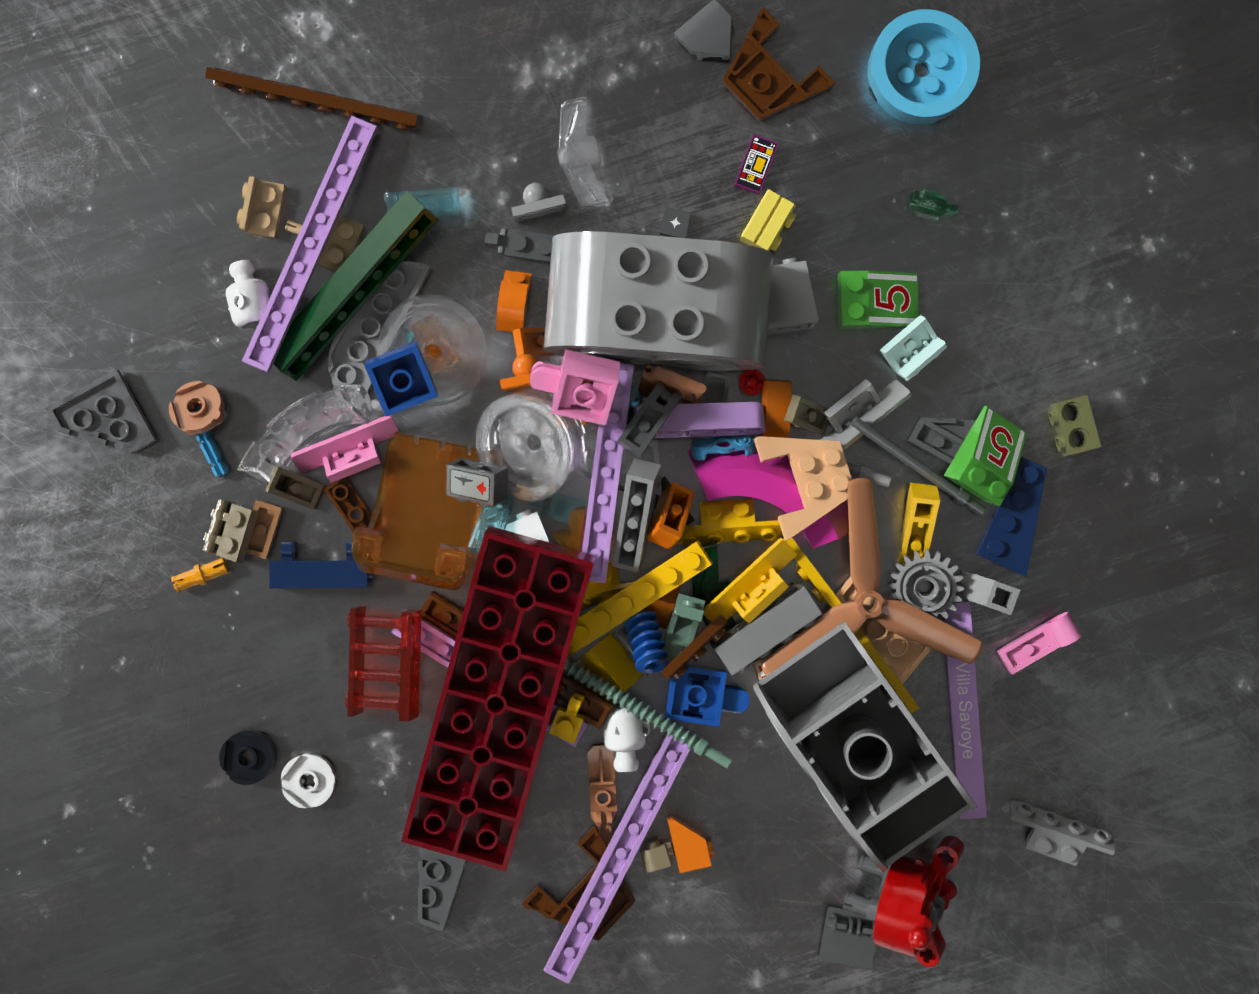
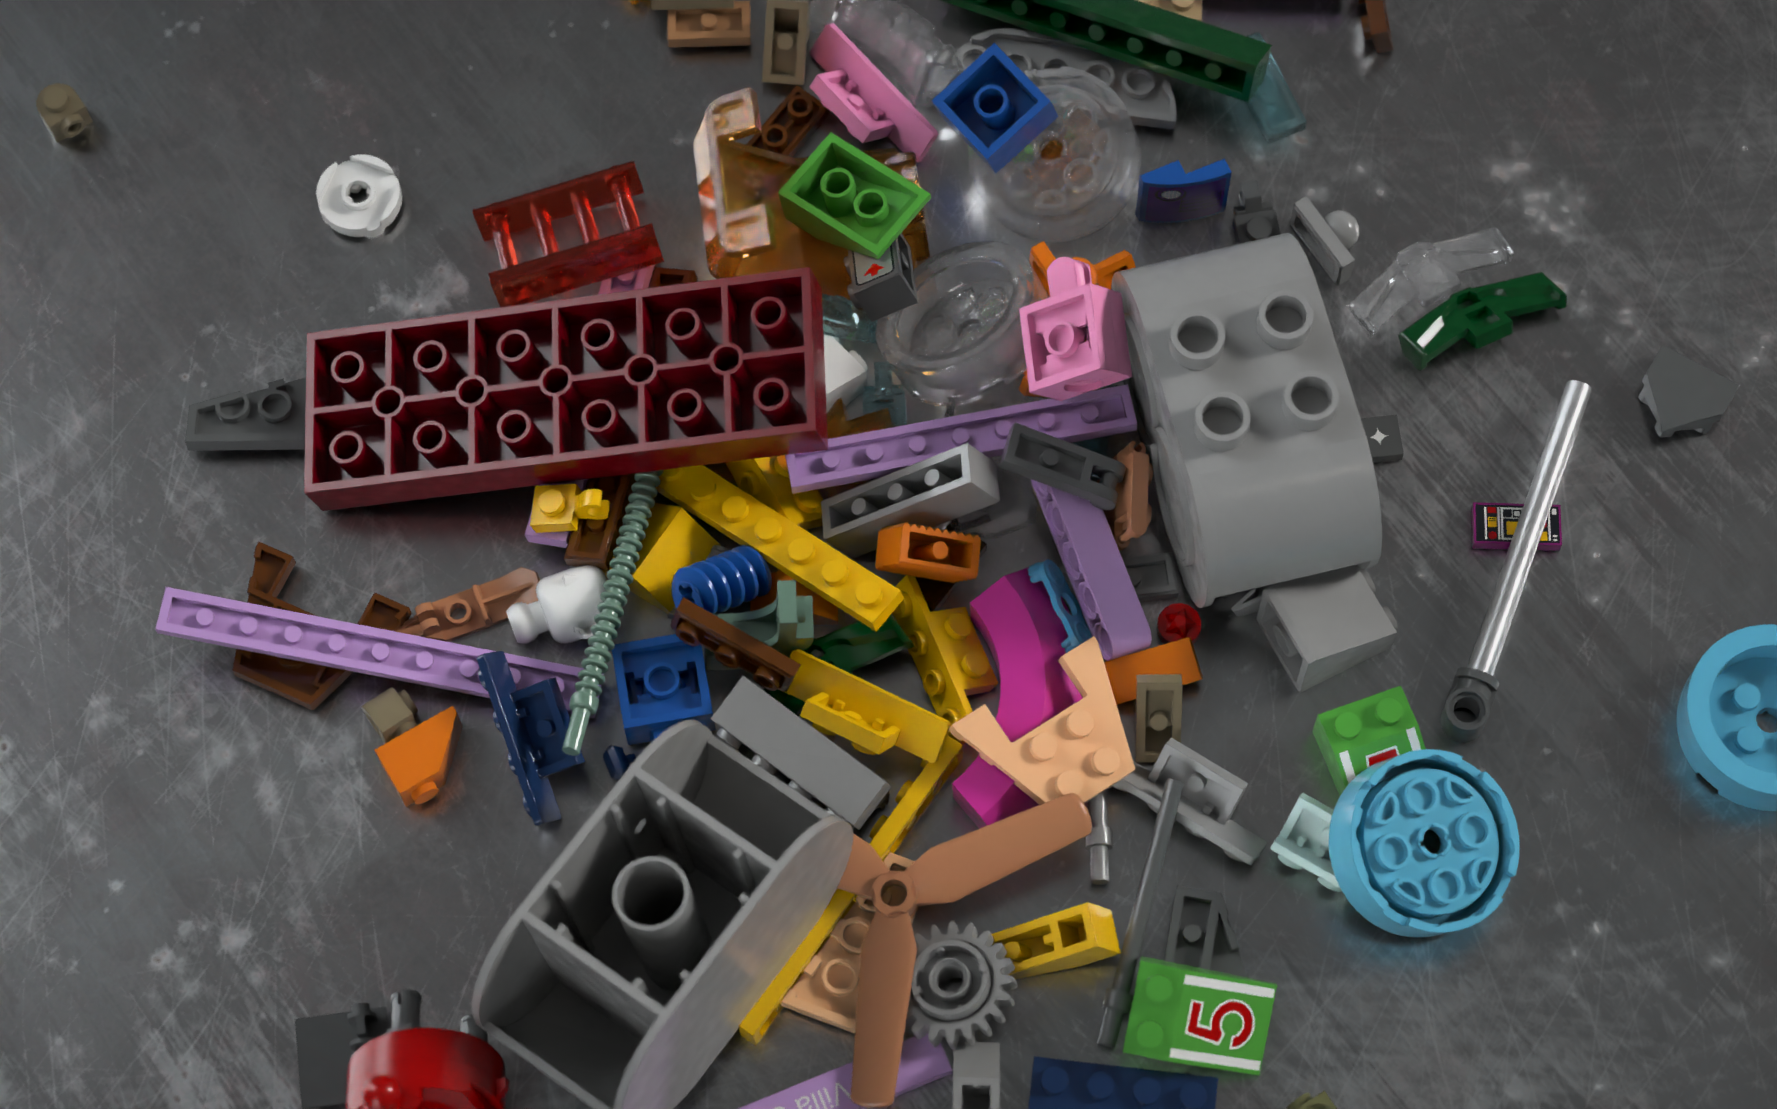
camera: 70 degrees right, 20 degrees down
black plate [219,730,275,785] -> none
dark blue brick [269,541,376,589] -> none
orange brick [496,270,532,332] -> none
reddish brown wing [722,7,836,121] -> none
light yellow brick [740,190,797,252] -> none
clear green plant [908,189,959,217] -> none
none -> dark tan plate [36,83,93,143]
none -> dark blue bracket [477,651,585,826]
none -> dark blue rock [603,745,636,781]
none -> bright green slope [778,132,931,260]
none -> slope [1135,158,1232,223]
none -> medium azure brick [1329,749,1520,938]
none -> dark green plate [1398,272,1567,371]
none -> flat silver piece [1440,380,1592,743]

